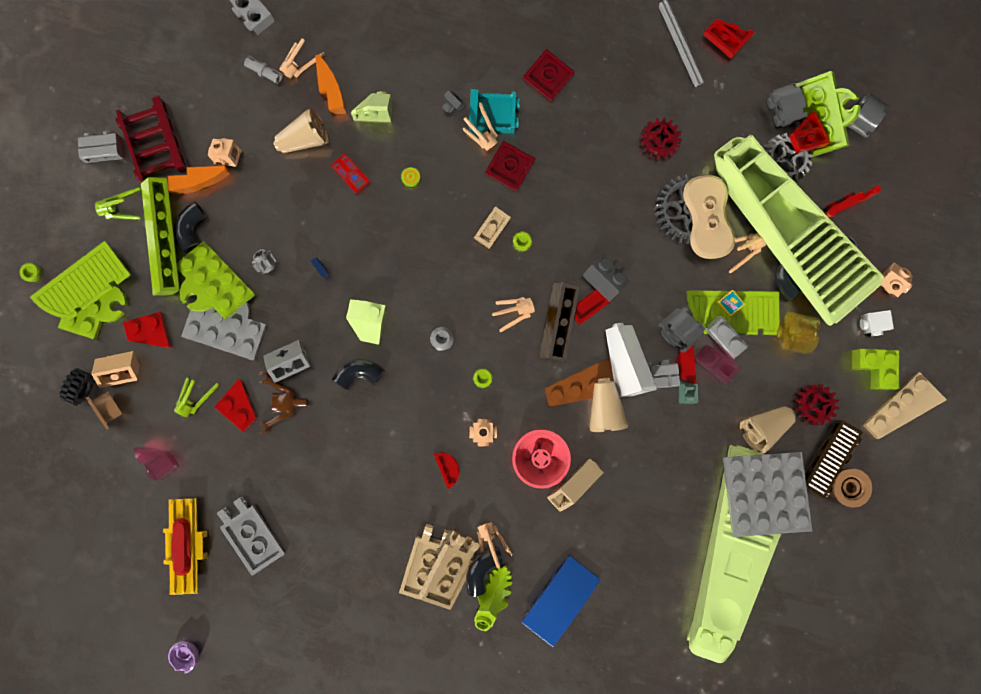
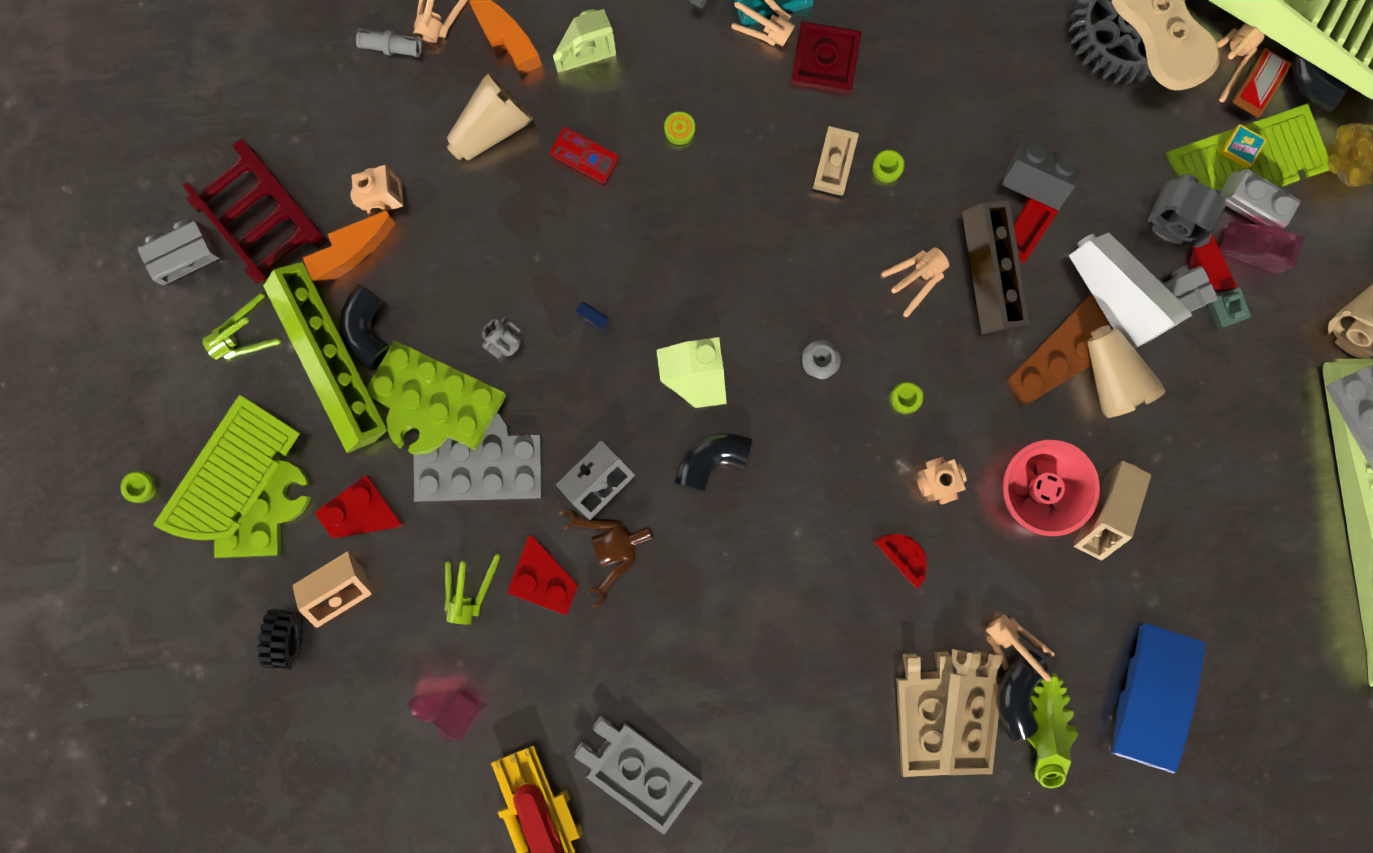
camera: 20 degrees left, 0 degrees up
medium nougat piece [85,392,122,430] -> none
none -> slope [1232,48,1292,118]

